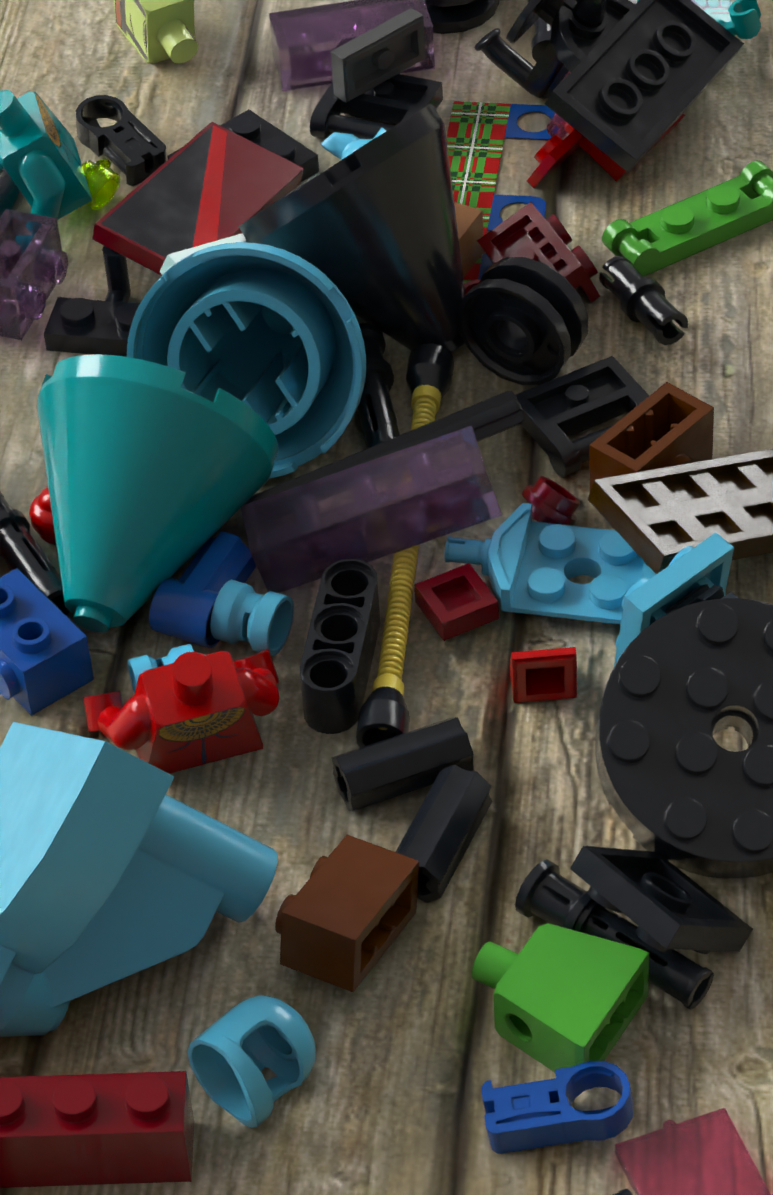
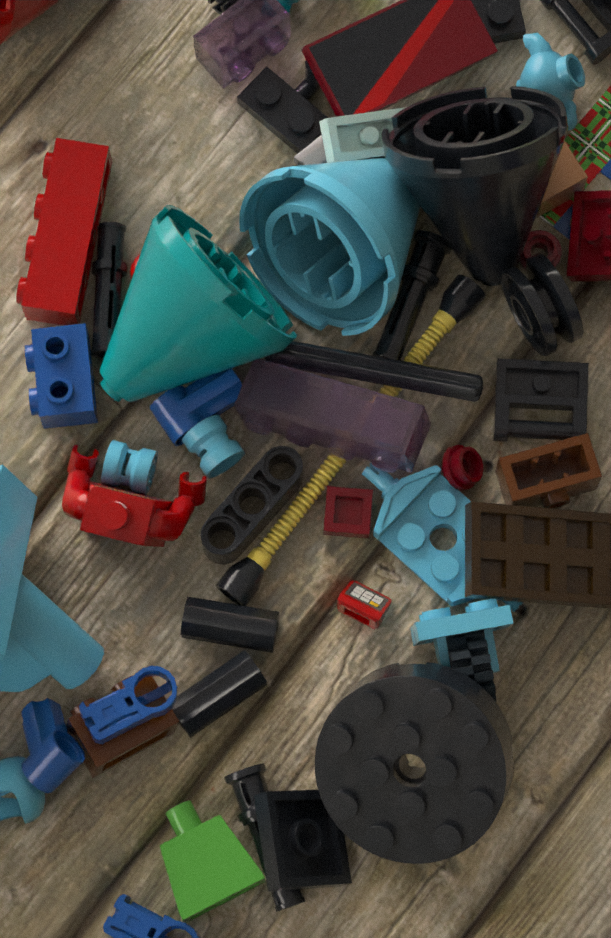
camera: 30 degrees right, 30 degrees up
none -> blue piece [21,698,85,793]
none -> blue piece [79,666,177,744]

